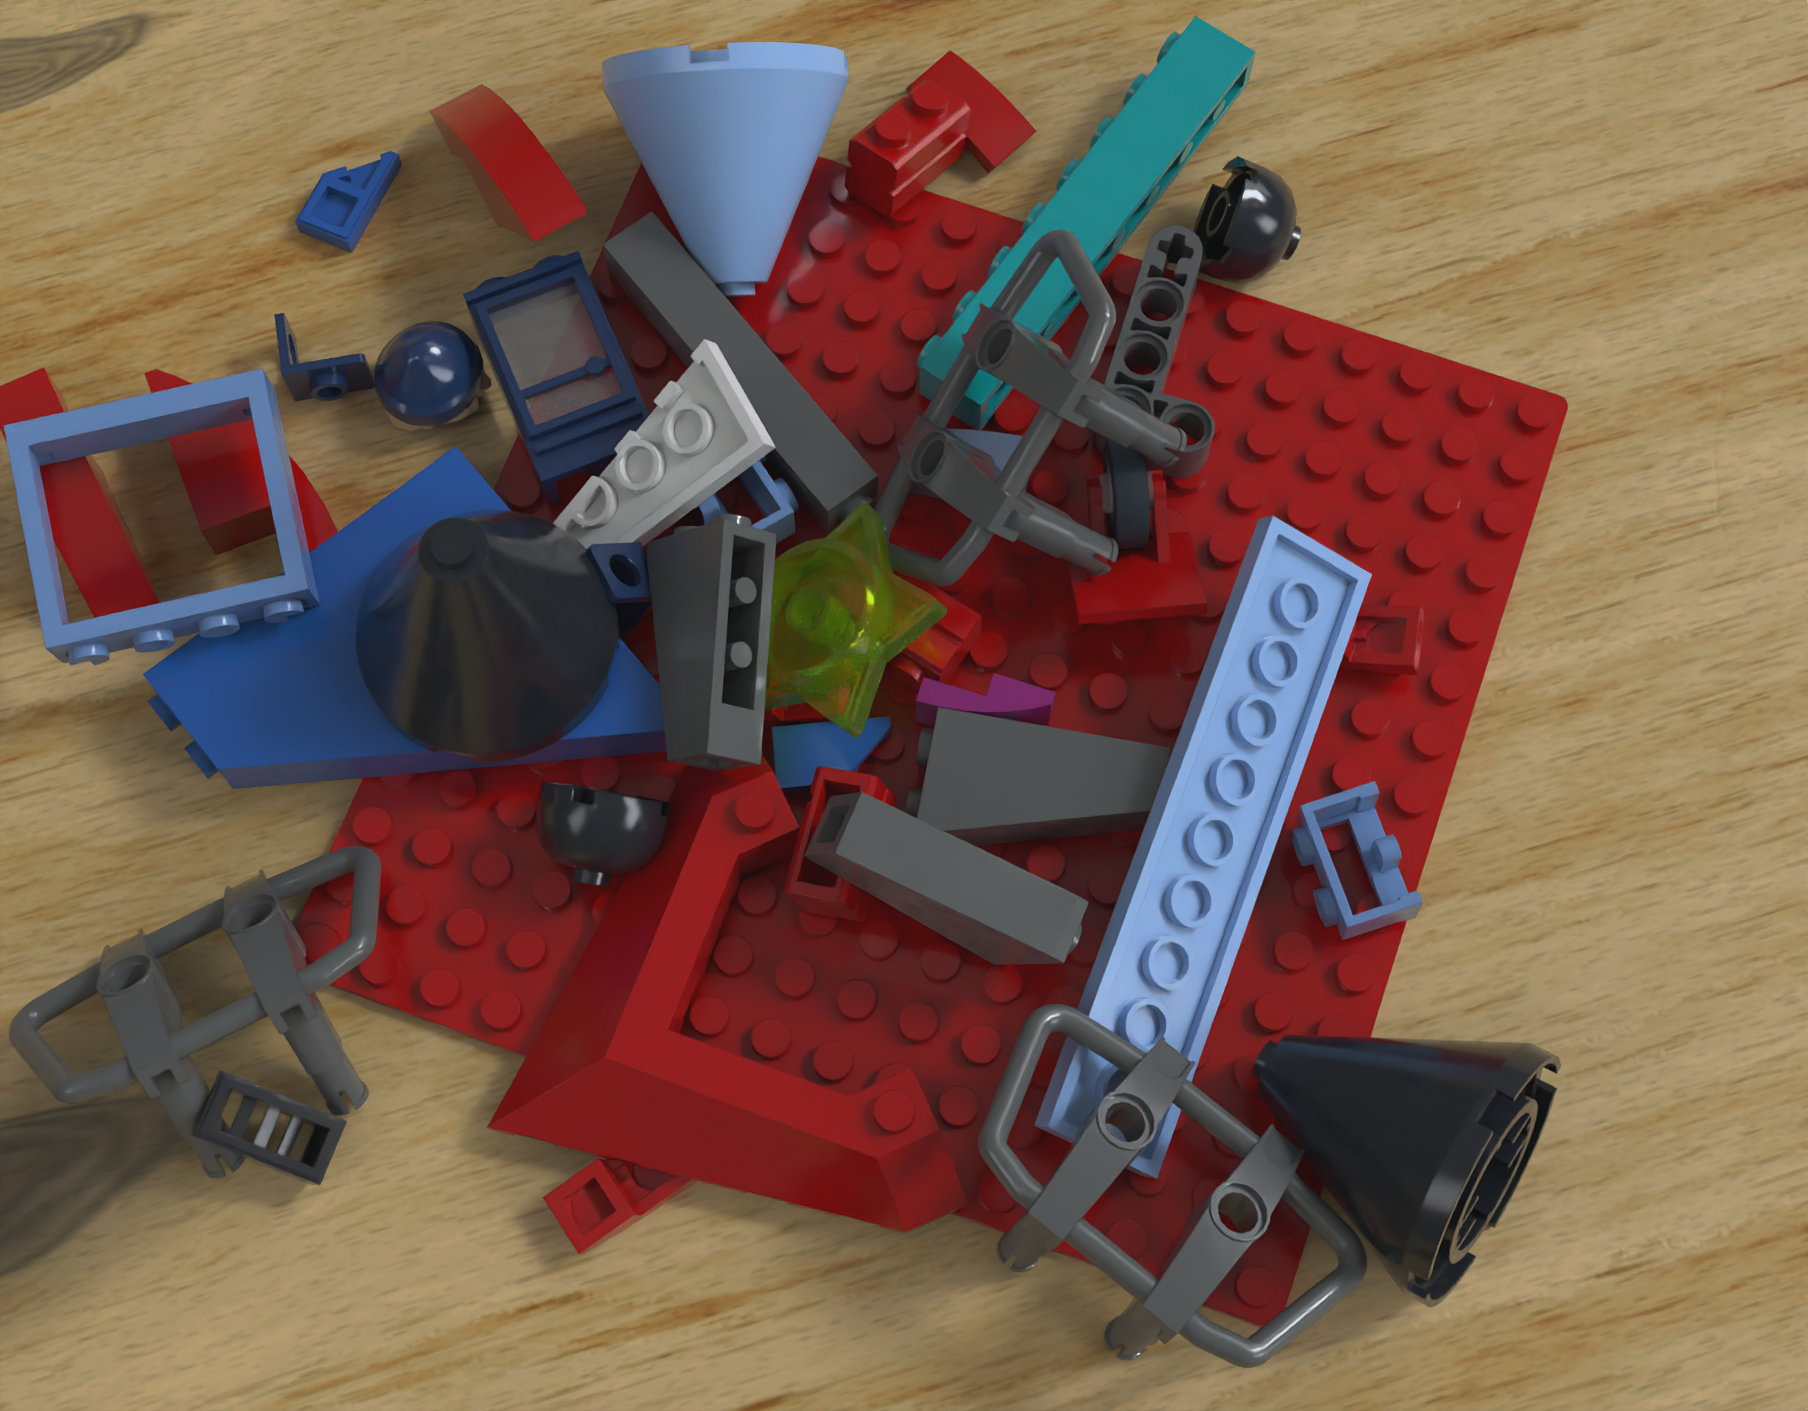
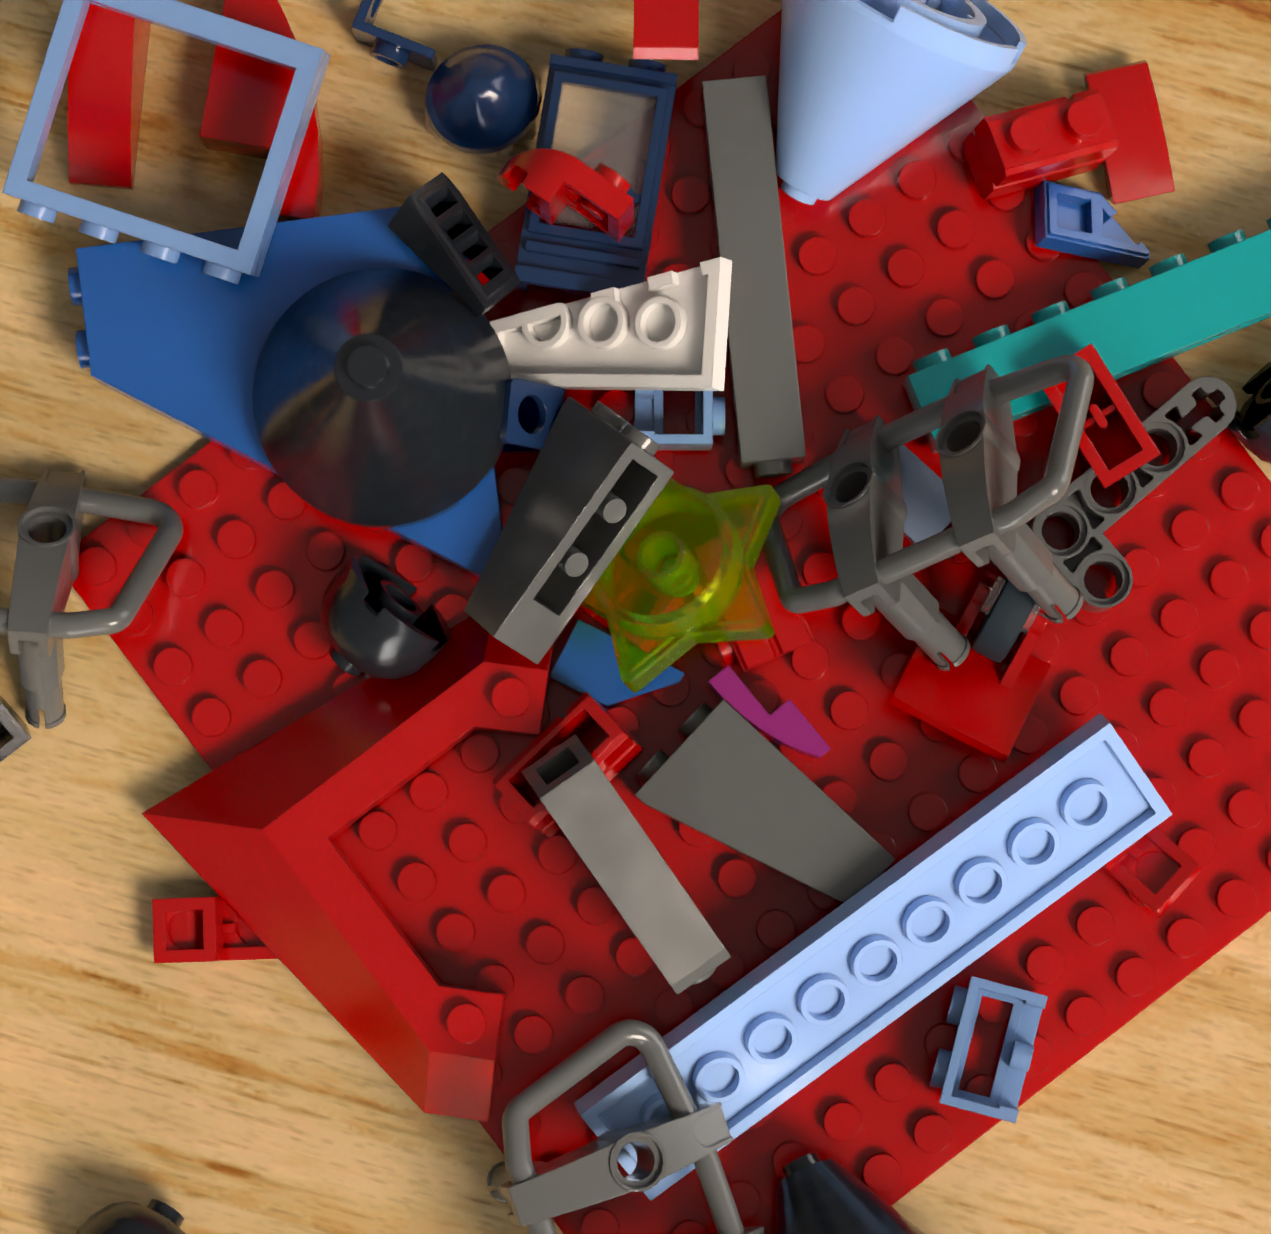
camera: 30 degrees right, 15 degrees up
none -> black slope [388,172,521,316]
none -> red slope [497,148,634,243]
none -> blue tile [1034,180,1150,269]
none -> red slope [1043,343,1161,488]

